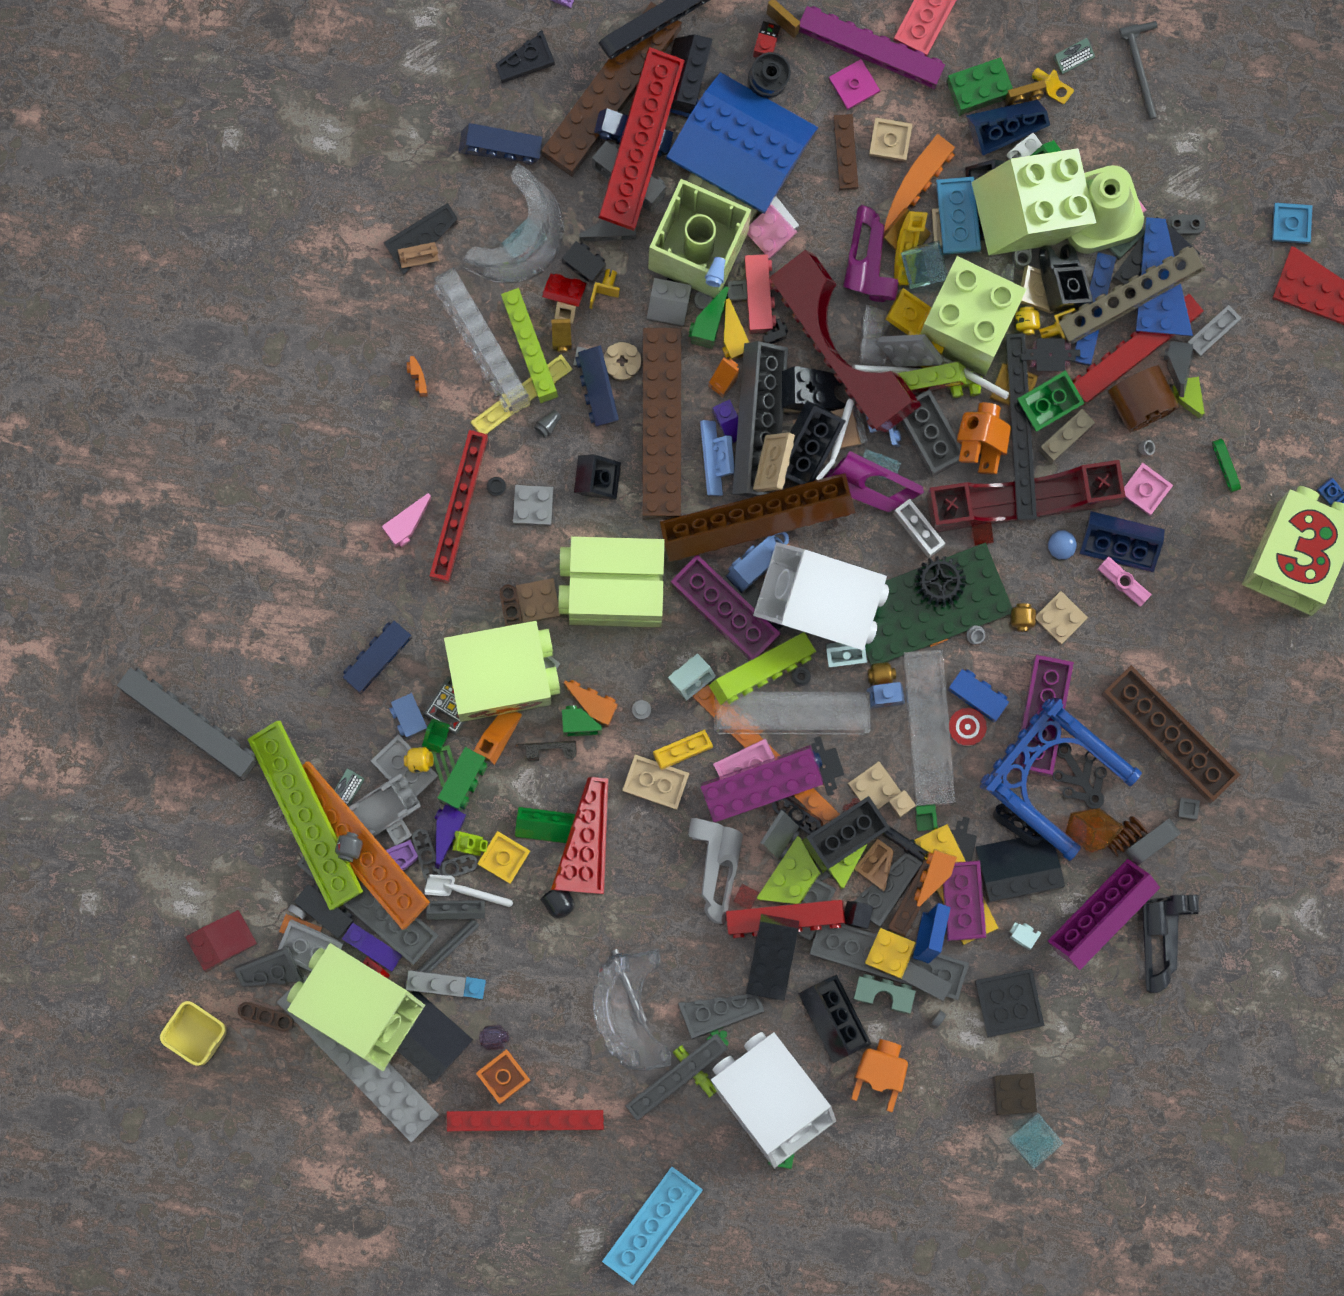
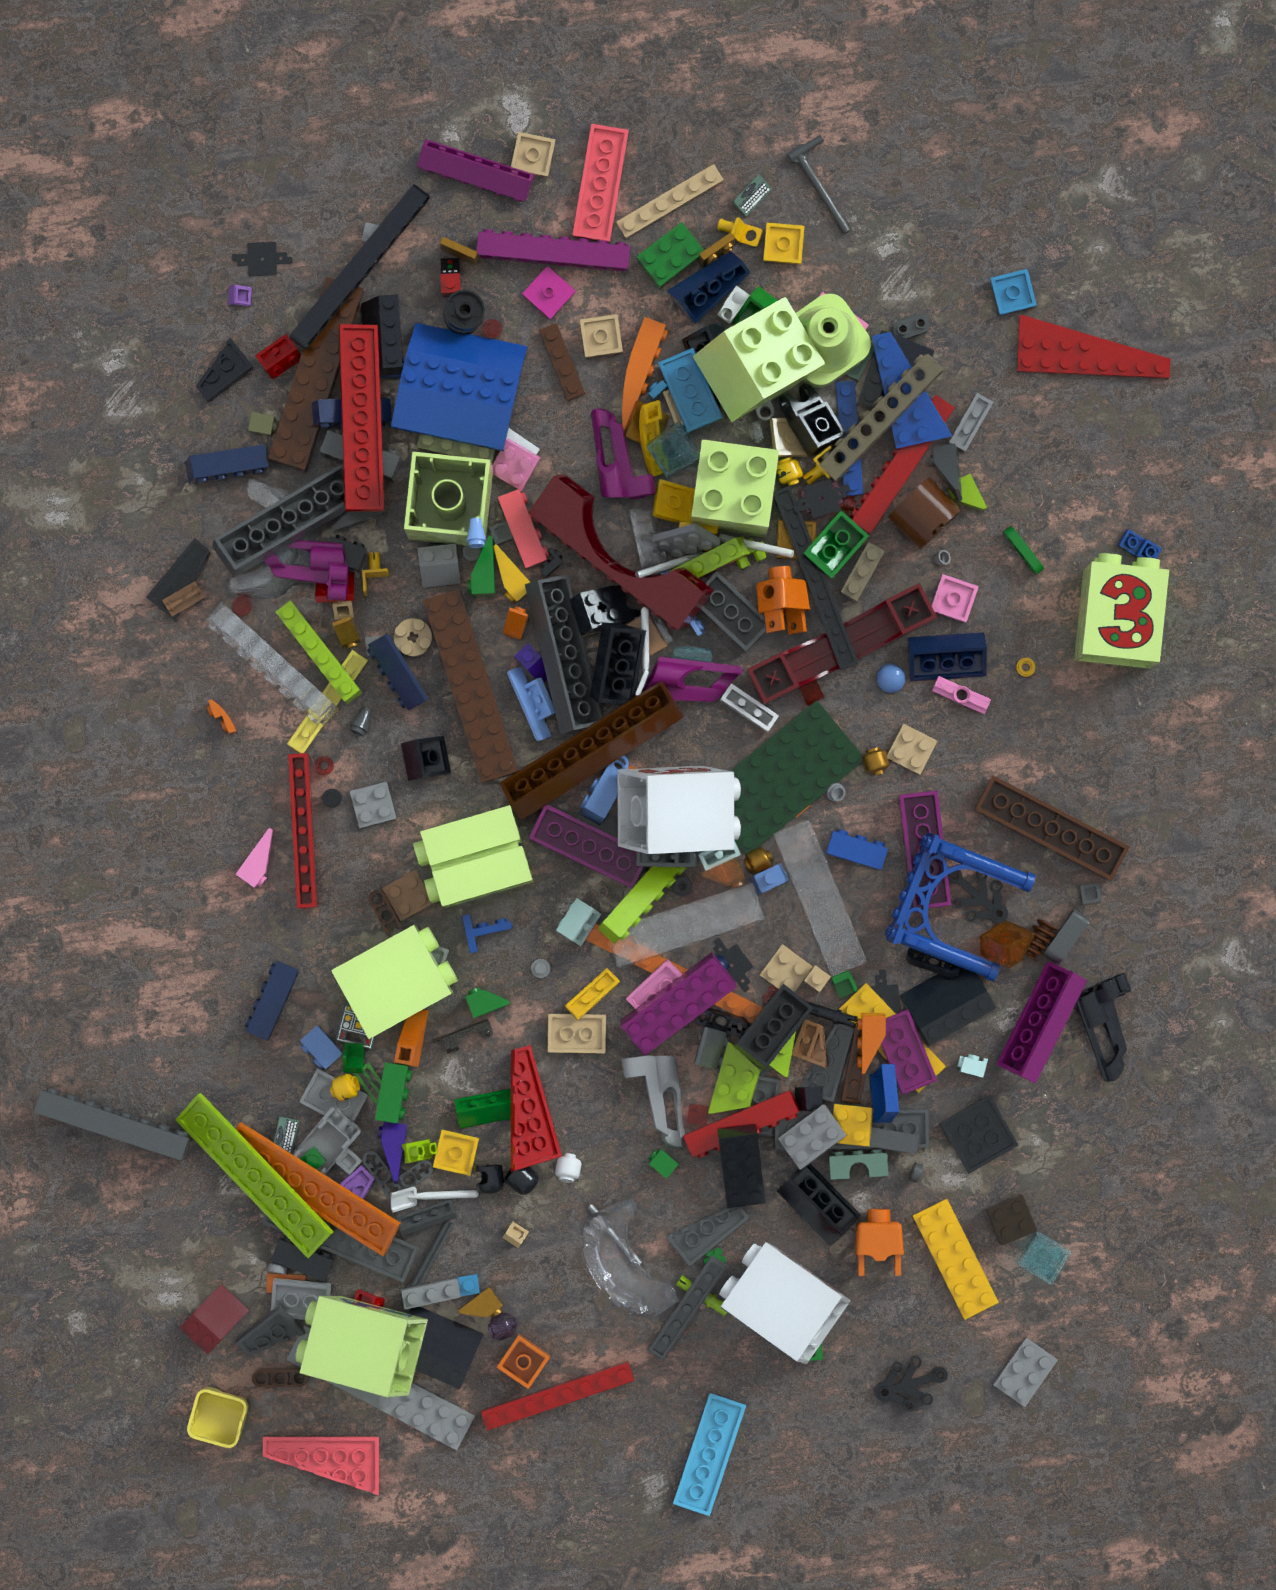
camera: 15 degrees left, 5 degrees up
dark grey head [335,832,363,862] -> none
dark purple slope [342,923,402,972] -> none
orange slope [564,680,618,727] -> none
tan plate [753,433,795,492] -> none
black gear [915,556,966,607] -> none
red tile [948,708,987,746] -> none
none -> dark grey brick [212,463,346,578]
none -> clear red plate [232,596,252,616]
none -> olive brick [248,412,278,437]
none -> red bracket [255,334,301,379]
none -> coral wing [263,1436,379,1496]
none -> magenta panel [264,540,348,601]
none -> green plate [300,1146,327,1170]
none -> clear red plate [314,756,334,775]
none -> pearl gold slope [458,1286,503,1318]
none -> blue bracket [462,914,512,953]
none -> black helmet [474,1164,504,1194]
none -> clear red plate [483,319,502,338]
none -> tan plate [502,1221,529,1248]
none -> white head [555,1153,582,1183]
none -> tan plate [616,164,724,239]
none -> dark grey slope [636,851,698,868]
none -> dark azure plate [648,380,667,401]
none -> green brick [649,1149,679,1179]
none -> clear orange slope [700,857,746,889]
none -> yellow plate [763,223,805,265]
none -> light grey plate [778,1104,847,1170]
none -> clear red plate [842,495,857,514]
none -> black plant [875,1356,948,1411]
none -> yellow plate [912,1198,999,1320]
none -> light grey plate [993,1337,1058,1407]
none -> yellow plate [1016,658,1036,677]

